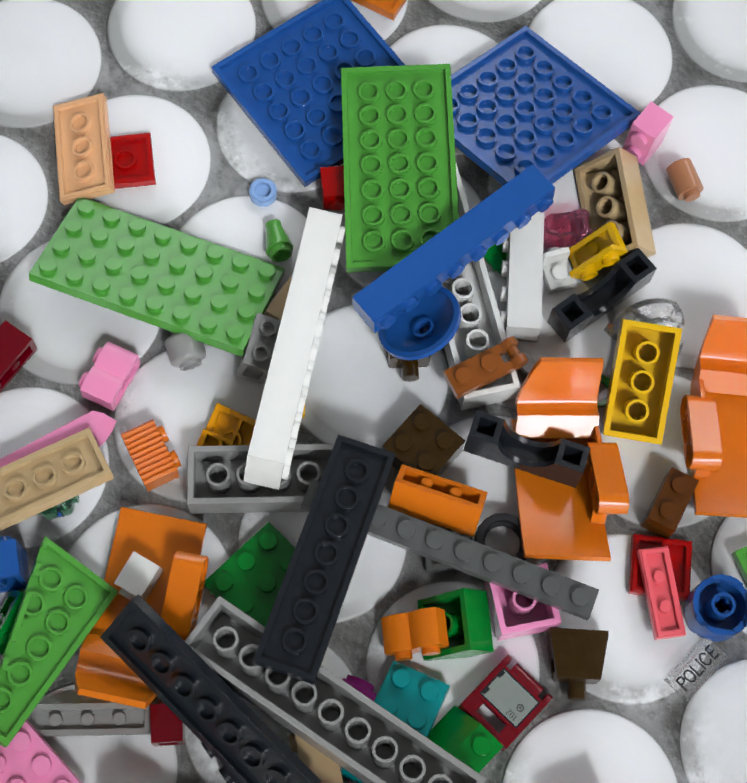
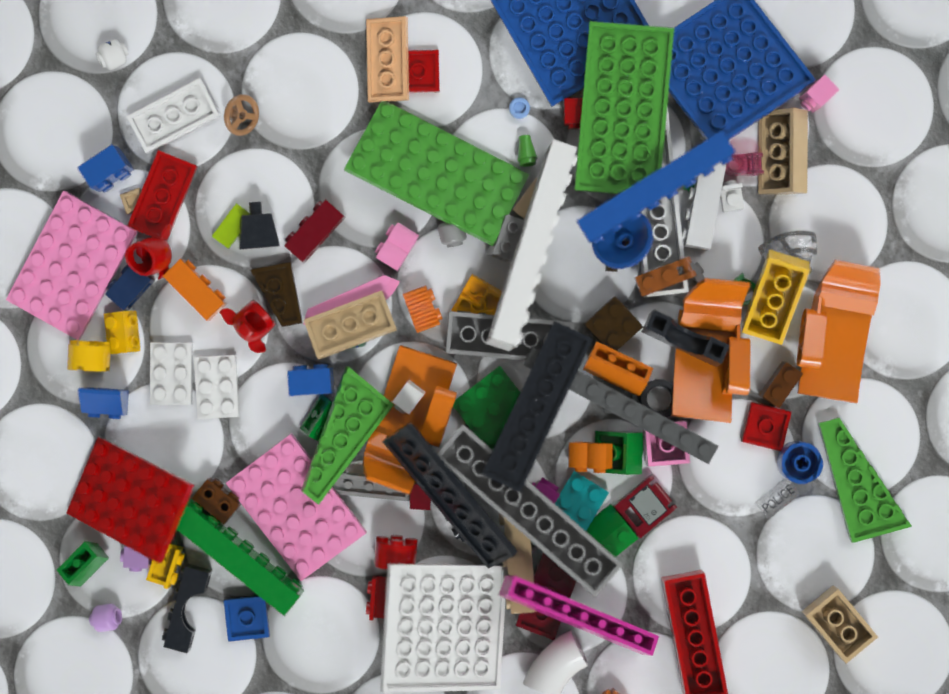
camera: 20 degrees right, 20 degrees up
dark brown torso [546,627,609,701] -> none
black arch [547,248,657,343] -> none
yellow bracket [569,222,628,281] -> none
coral tile [637,546,686,640] -> none
nougat brick [666,158,704,202] -> none

